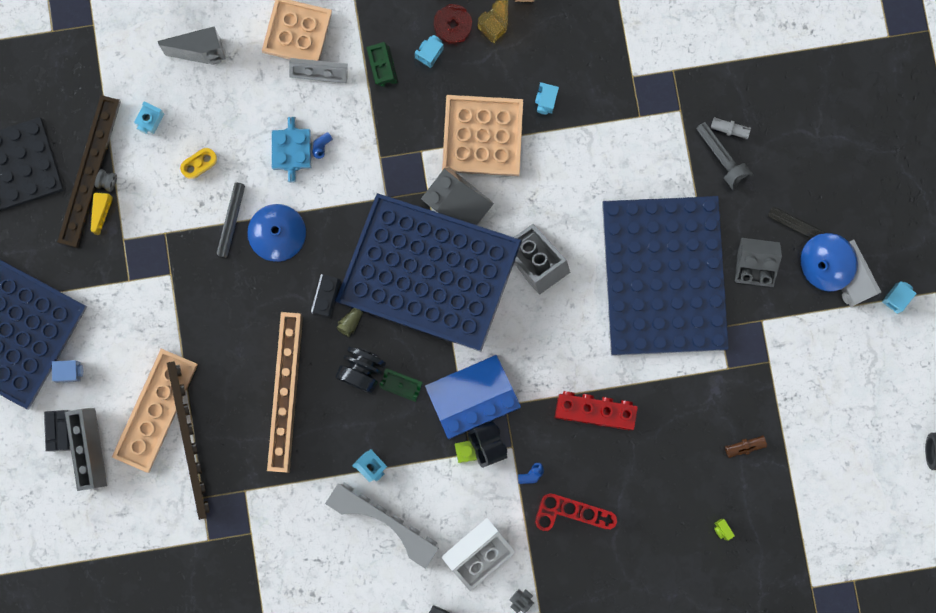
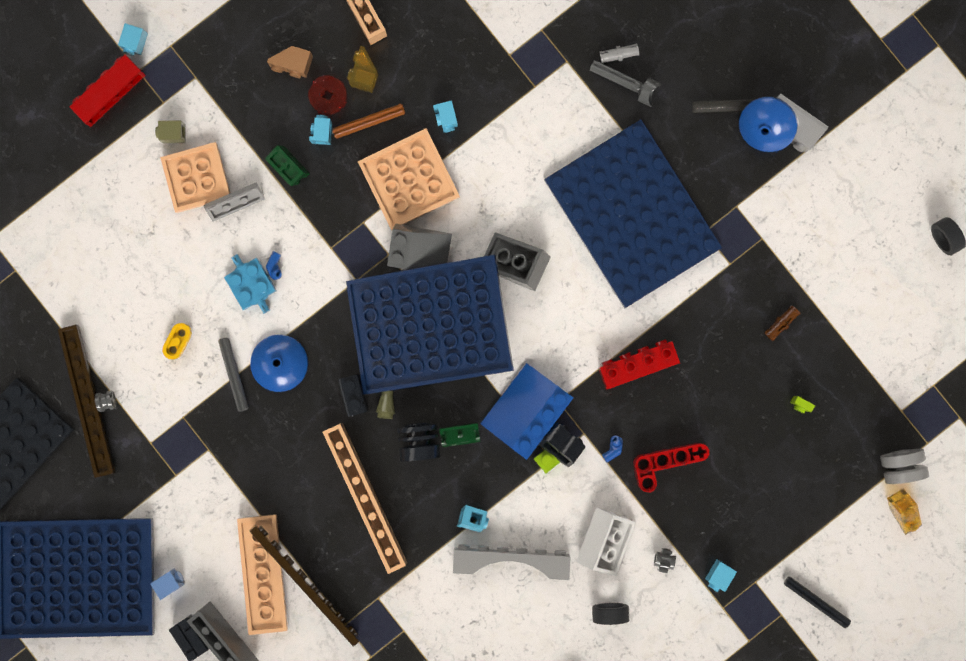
camera: 20 degrees left, 5 degrees up
yellow slope [91,193,113,235] -> none
medium azure brick [134,101,164,134] -> none
dark grey slope [158,26,226,65] -> none
dark grey slope [735,238,782,287] -> none
medium azure brick [882,281,917,314] -> none
none -> dark orange axle [332,104,405,138]

